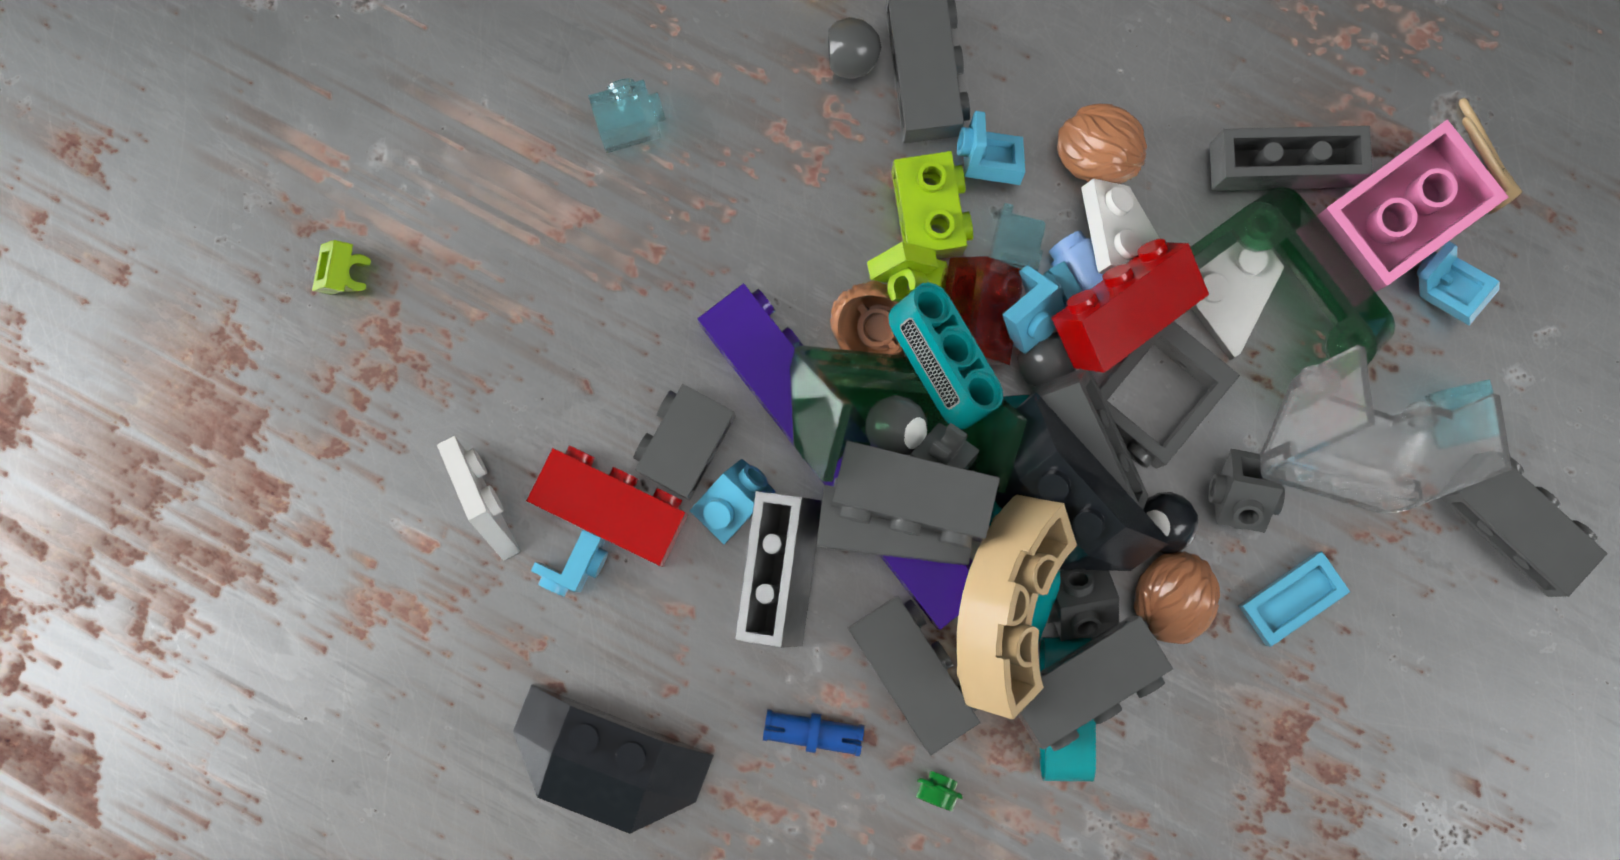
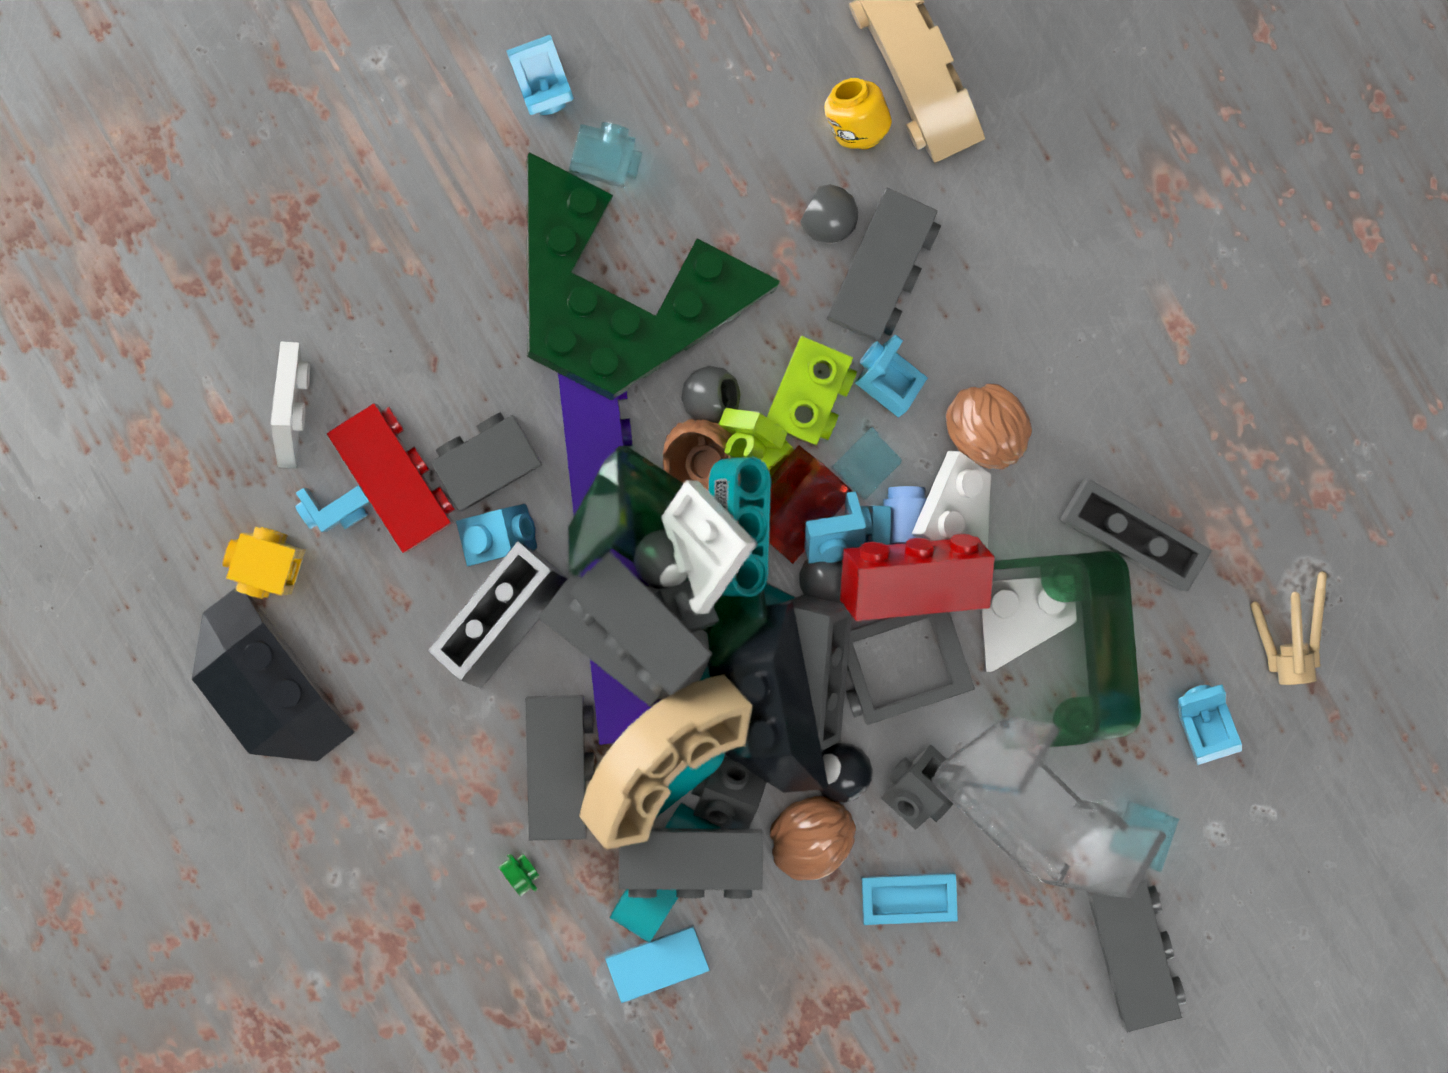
camera: 40 degrees right, 5 degrees up
lime tile [312,240,371,295] -> none
blue pin [762,709,865,757] -> none
bright pink brick [1315,119,1509,293] -> none
none -> yellow brick [222,526,306,599]
none -> medium azure bracket [506,35,574,115]
none -> dark green wing [526,152,780,400]
none -> medium azure tile [605,925,710,1003]
none -> white wing [661,480,757,614]
none -> dark grey piece [681,366,741,423]

